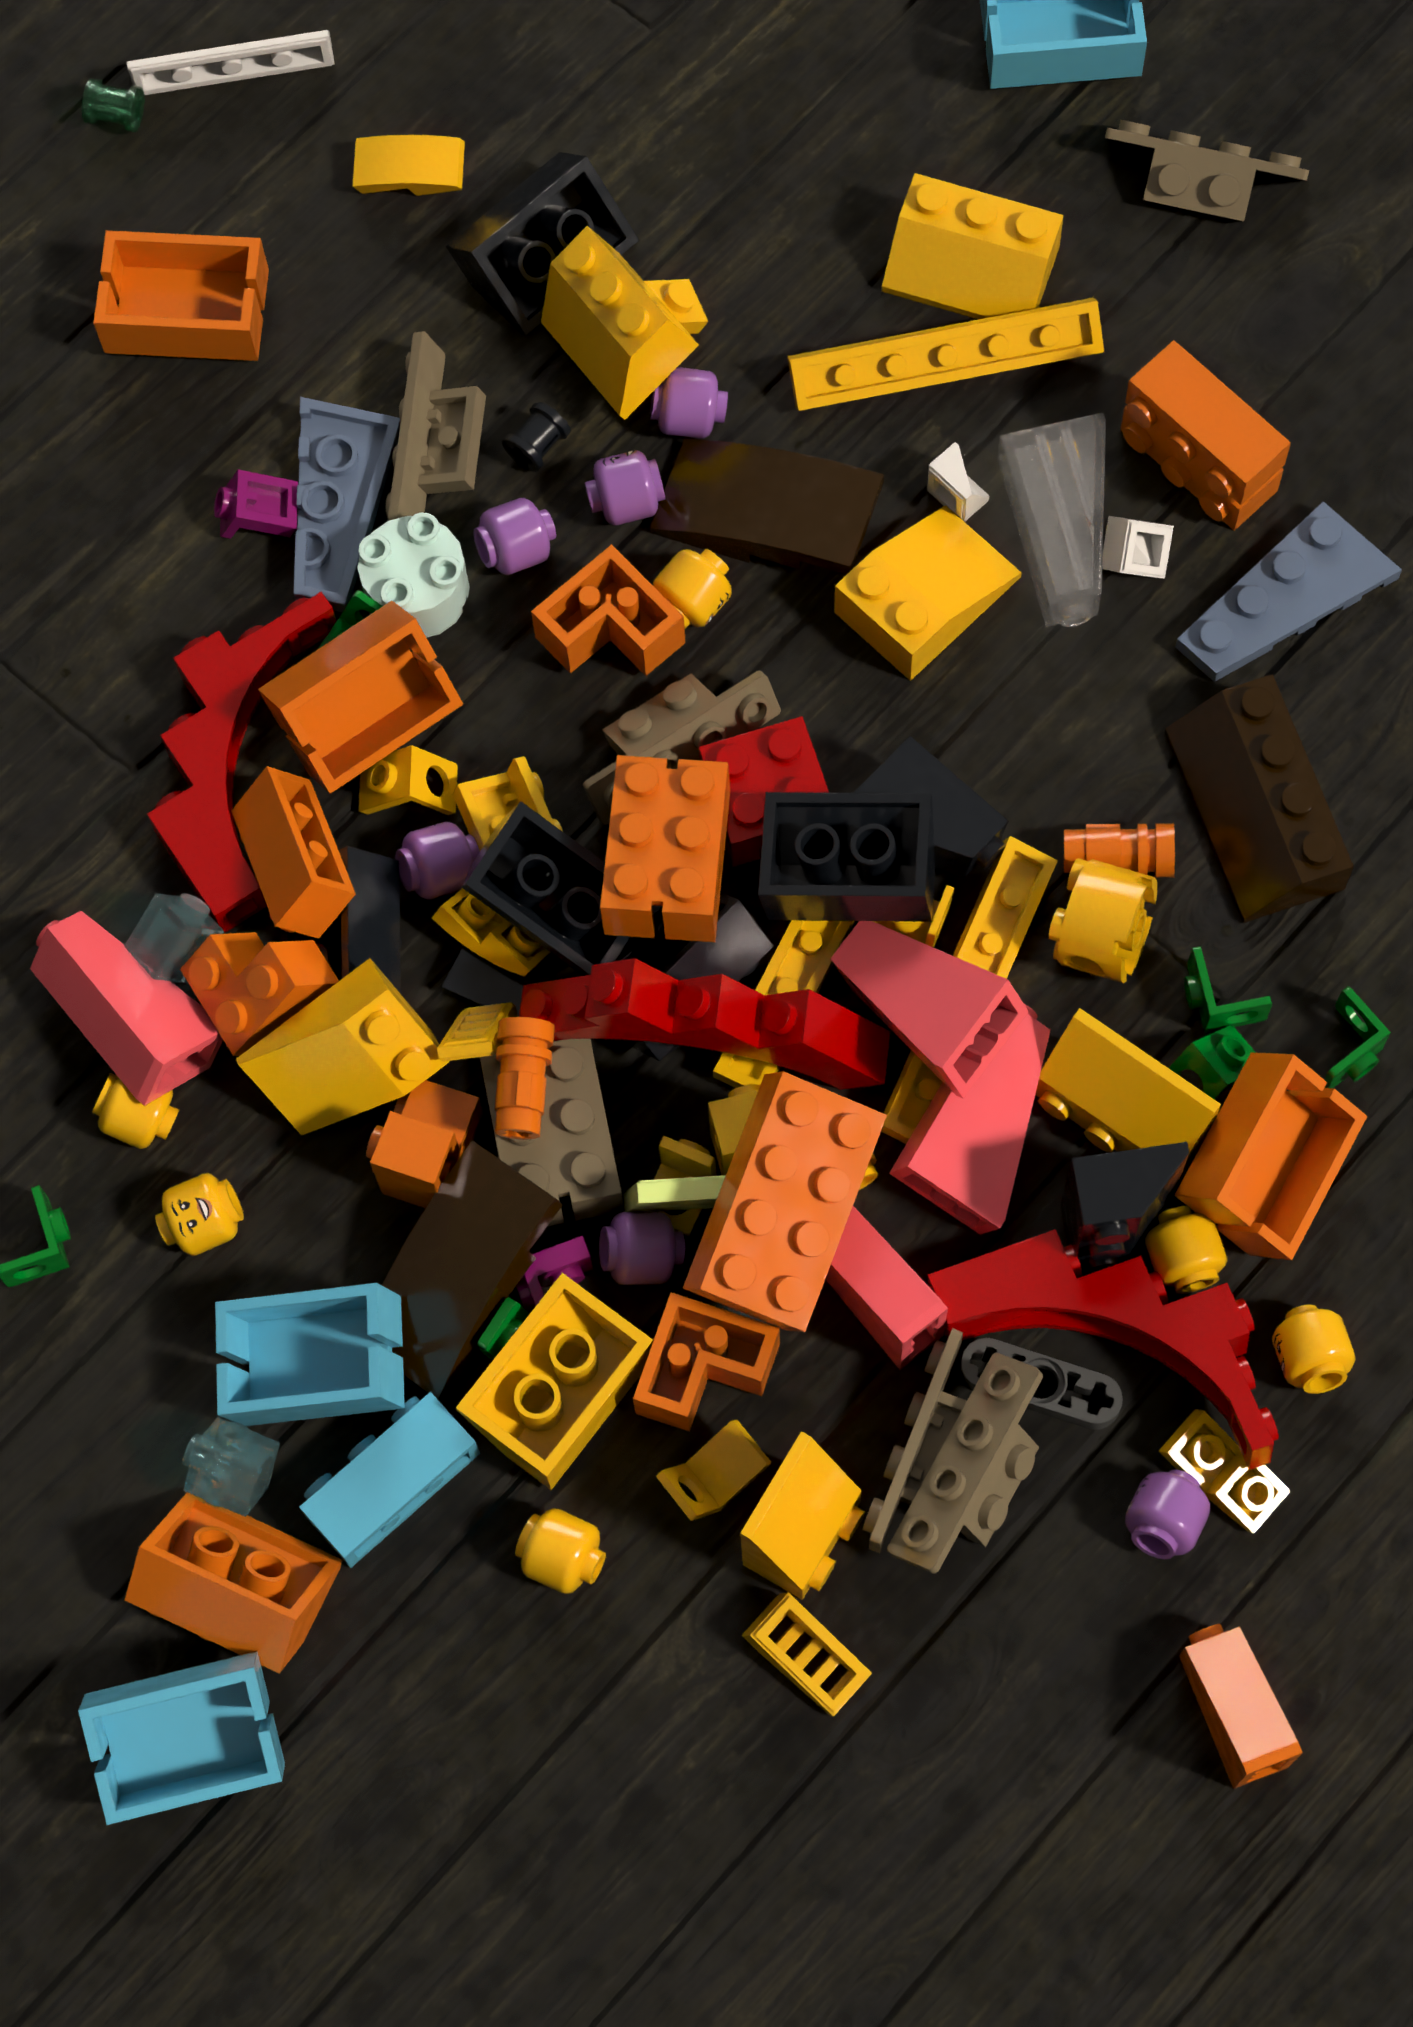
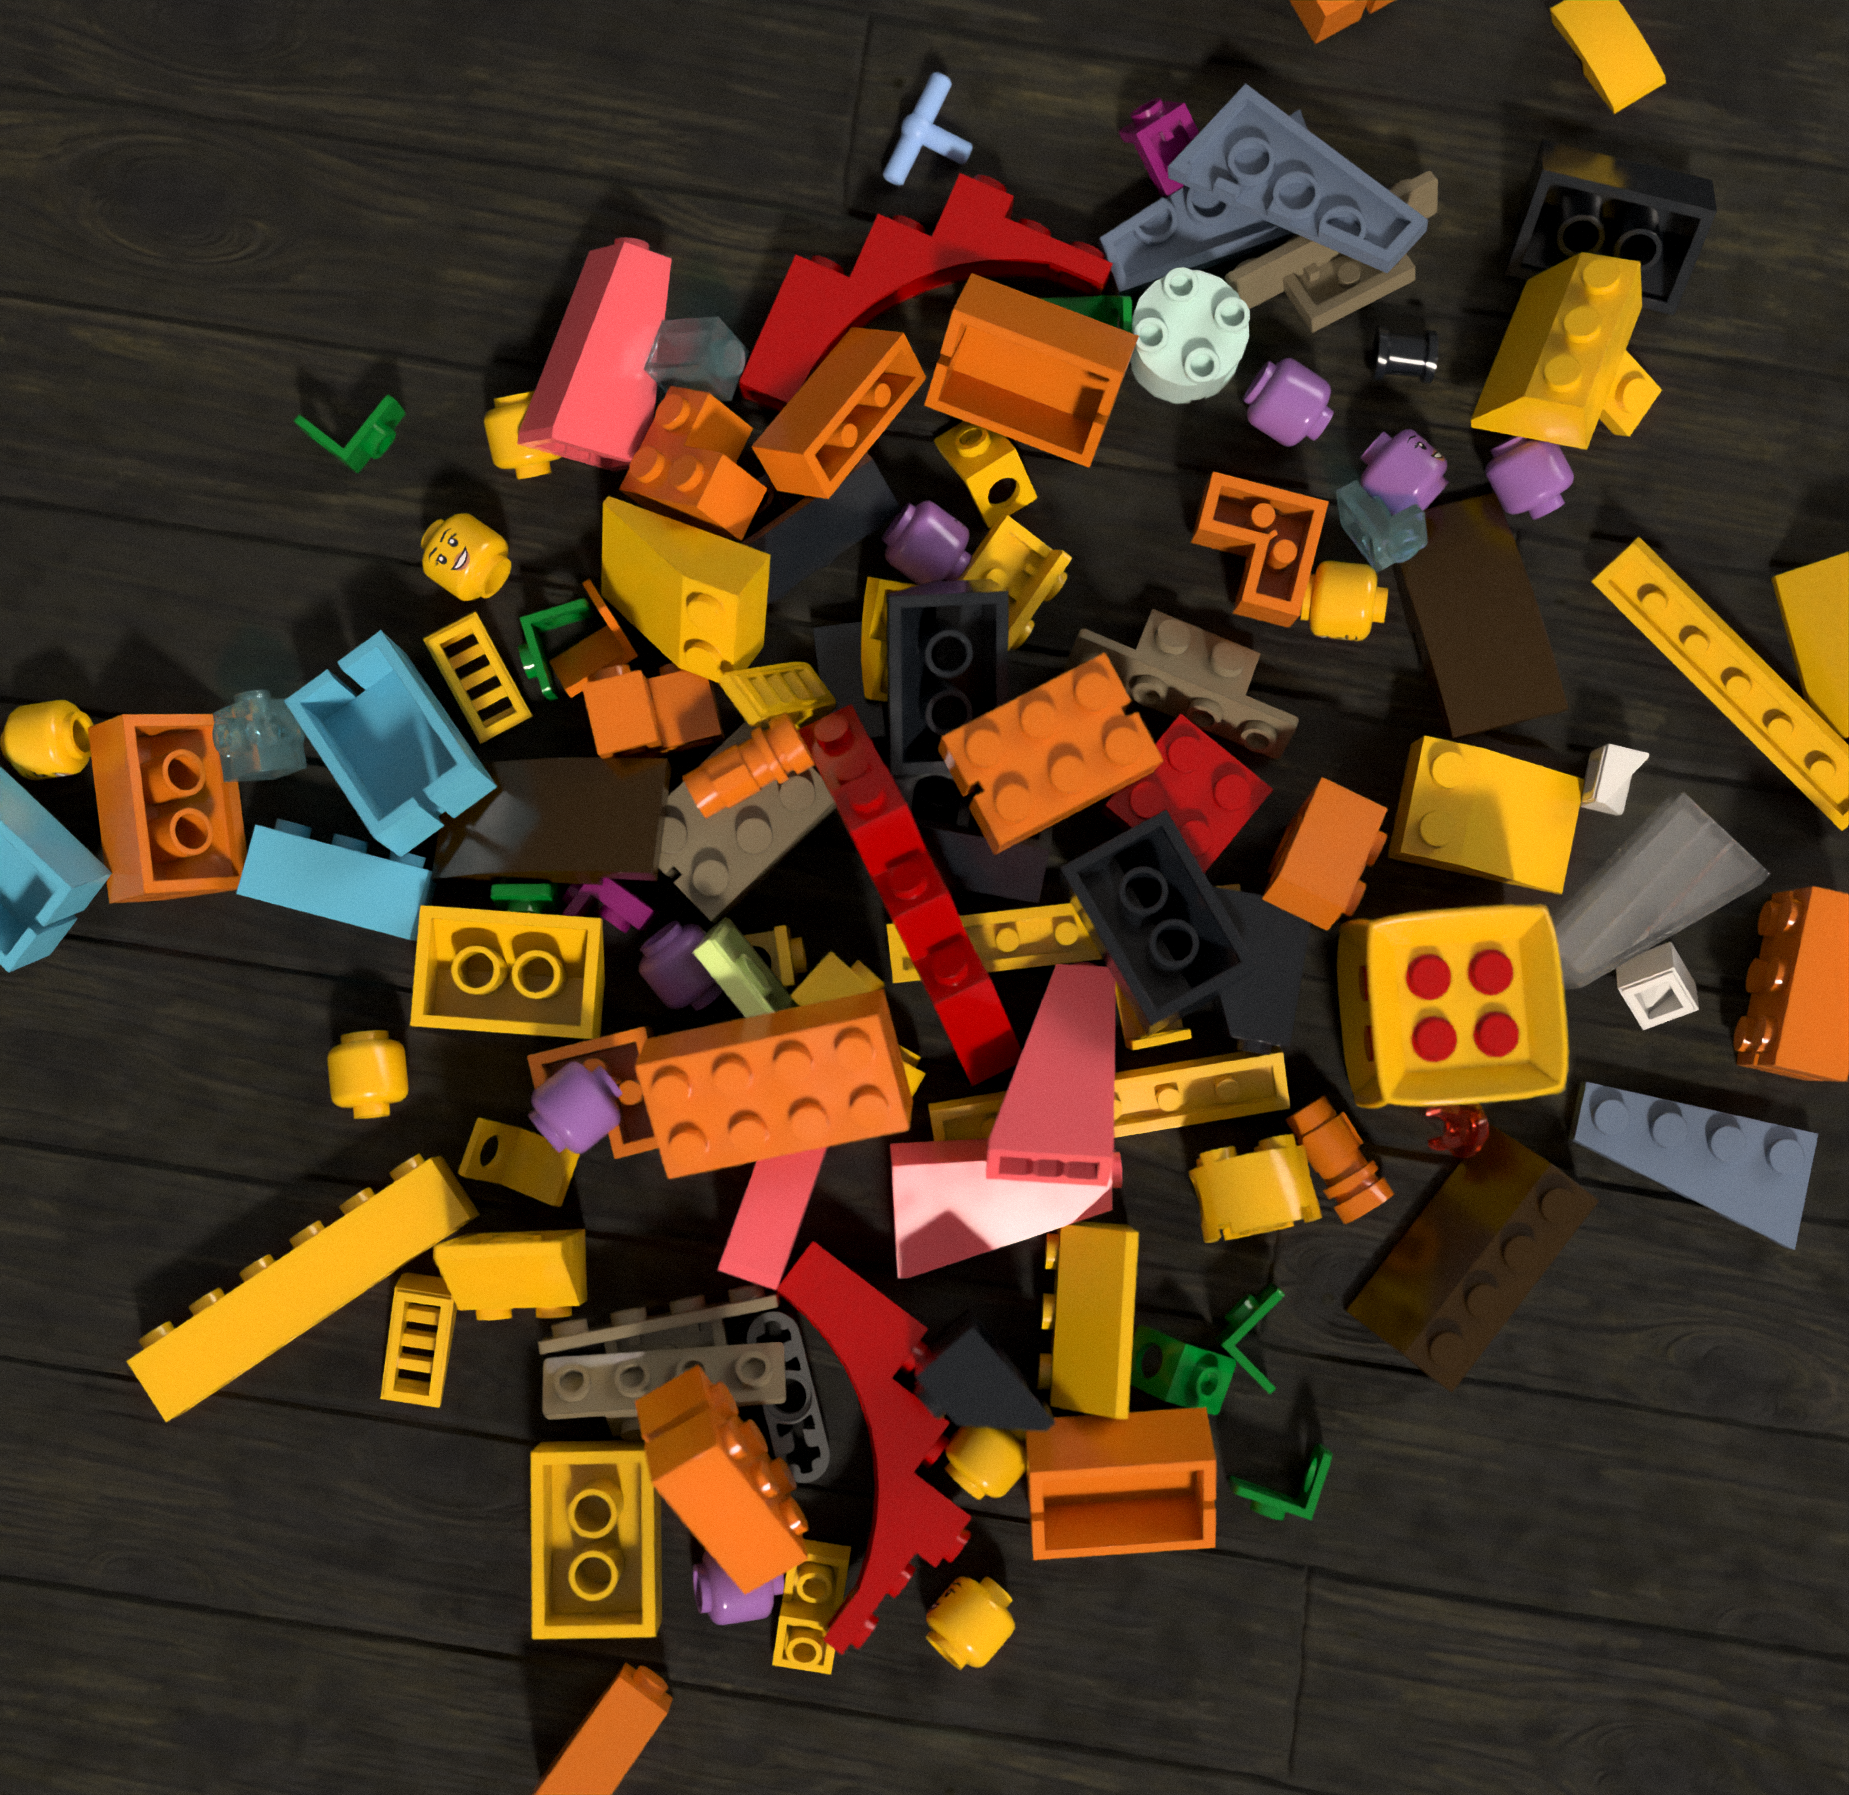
camera: 50 degrees right, 15 degrees up
none -> yellow head [0,699,94,780]
none -> yellow brick [127,1154,480,1422]
none -> yellow slope [423,611,532,744]
none -> green bracket [518,598,594,701]
none -> medium lavender head [528,1062,623,1154]
none -> yellow brick [531,1440,662,1639]
none -> orange bracket [549,579,638,698]
none -> orange piece [635,1365,809,1595]
none -> light blue piece [883,72,973,186]
none -> sand blue wing [1168,84,1428,274]
none -> orange brick [1262,777,1387,931]
none -> clear light blue bracket [1336,480,1428,573]
none -> yellow piece [1337,905,1568,1108]
none -> clear red plate [1426,1103,1489,1158]

